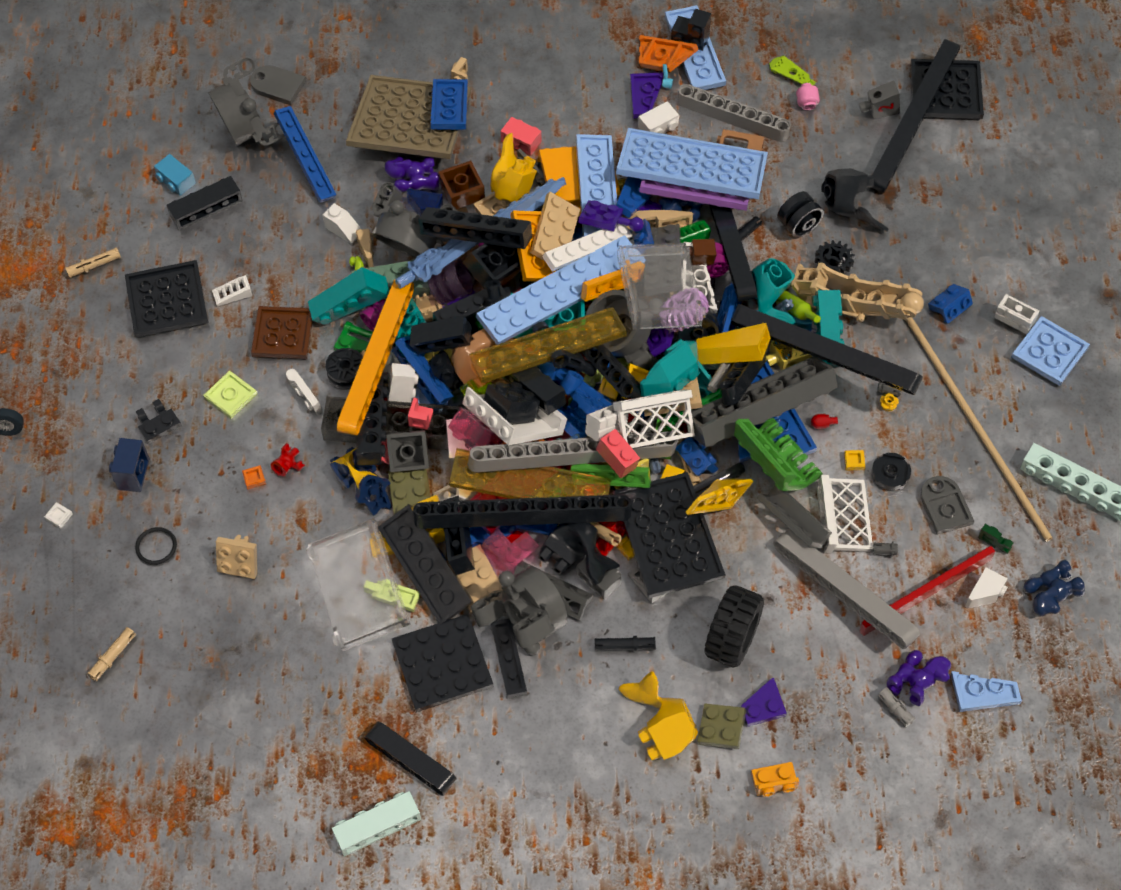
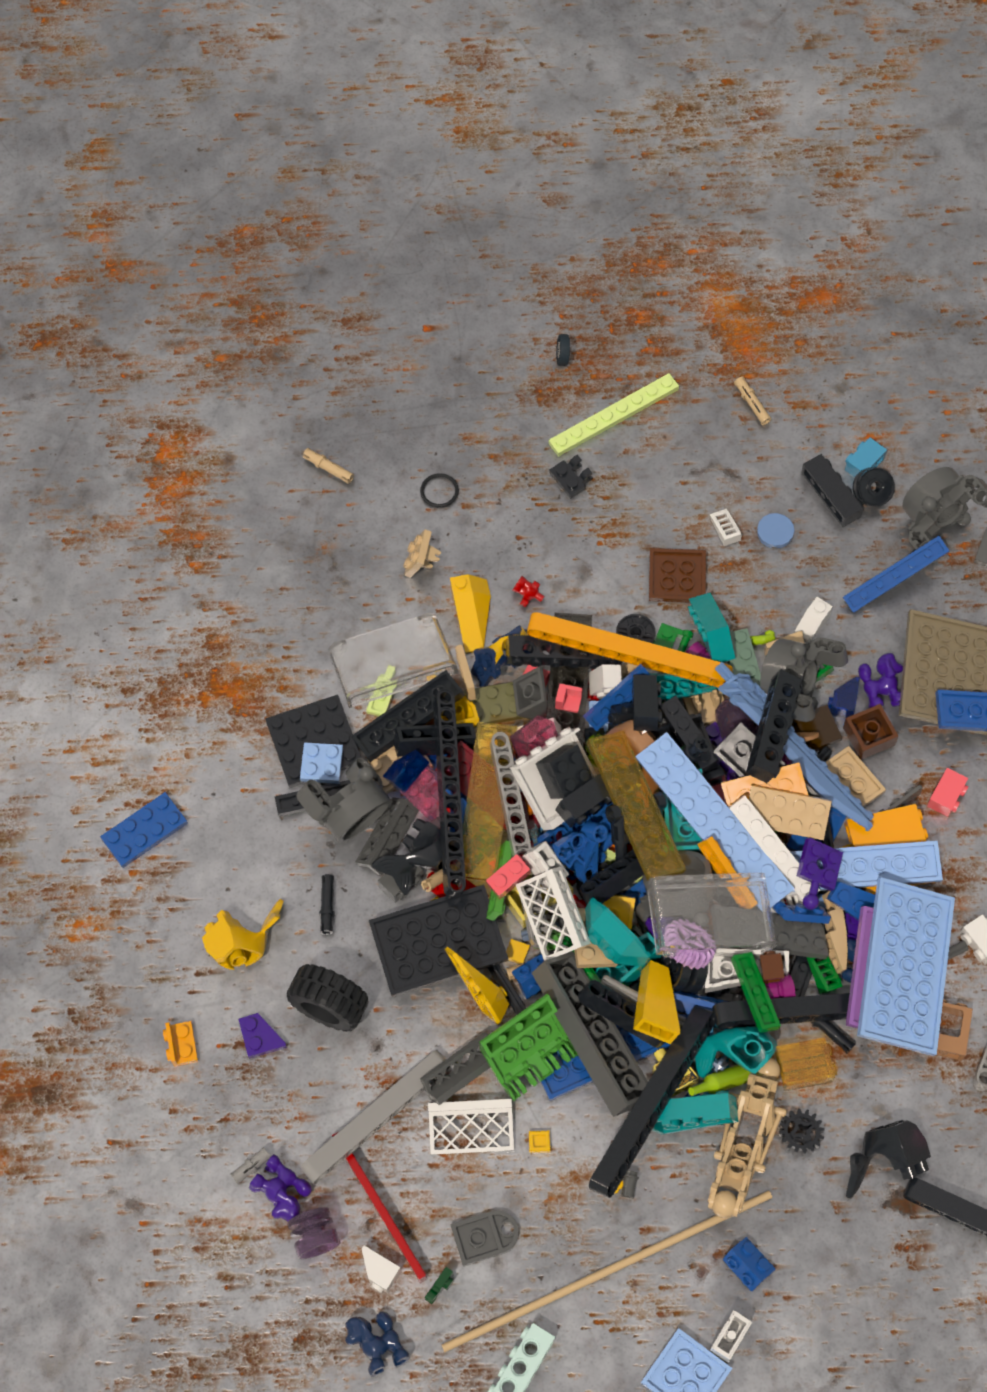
camera: 90 degrees right, 5 degrees up
white tile [44,502,73,529] -> none
dark blue brick [109,438,150,492] -> none
black plate [125,260,209,338] -> none
yellowish green tile [203,370,257,419] -> none
orange tile [242,465,266,490] -> none
white hinge [286,368,323,415] -> none
light aqua brick [332,791,421,857] -> none
black beam [364,721,457,796] -> none
yellow hips [490,133,537,202] -> none
olive plate [697,703,746,749] -> none
black wheel [777,191,824,238] -> none
red cylinder [811,414,838,429] -> none
black plate [871,453,911,490] -> none
dark grey pin [873,541,898,557] -> none
light blue wing [950,671,1022,712] -> none
none -> blue plate [100,792,188,868]
none -> clear purple wheel [287,1207,341,1260]
none -> light blue plate [300,743,343,784]
none -> clear blue slope [383,750,430,793]
none -> yellow wedge [450,574,491,654]
none -> tan tile [455,645,476,700]
none -> yellowish green plate [548,373,679,457]
none -> green plate [731,952,781,1033]
none -> medium blue tile [757,513,794,548]
none -> clear yellow brick [775,1037,837,1092]
none -> black wheel [852,467,895,506]

